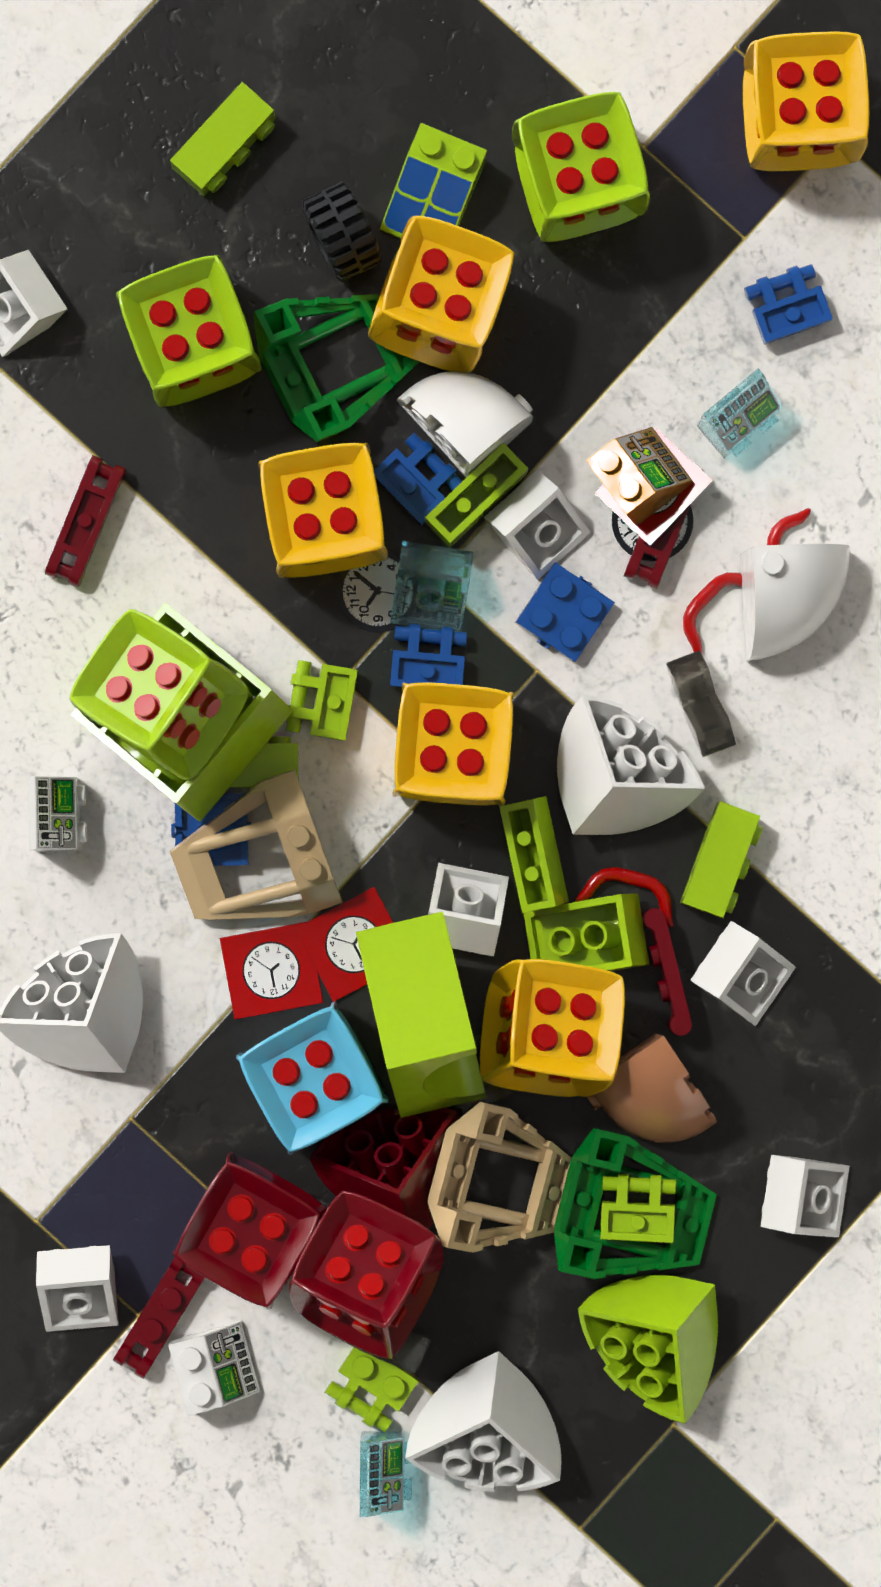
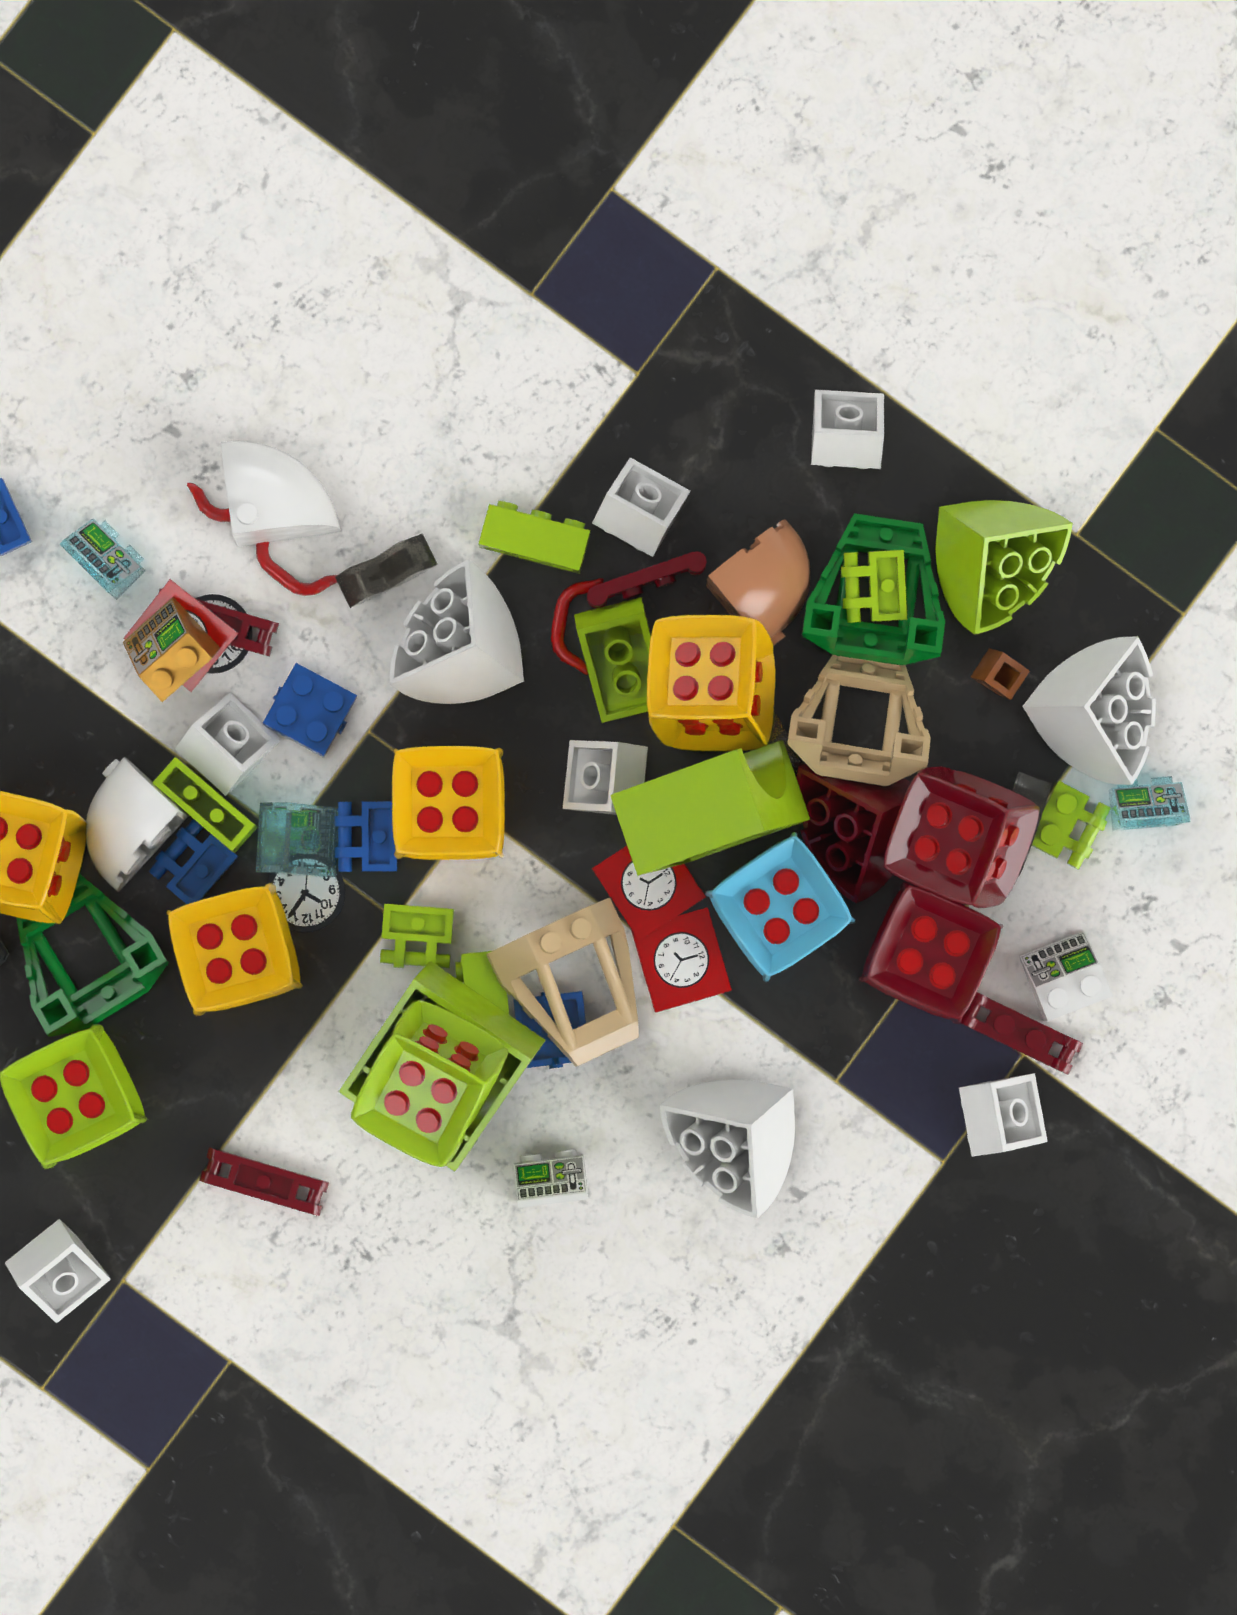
camera: 85 degrees left, 0 degrees up
lime brick [499,796,569,913] -> none
none -> dark orange brick [970,648,1030,700]

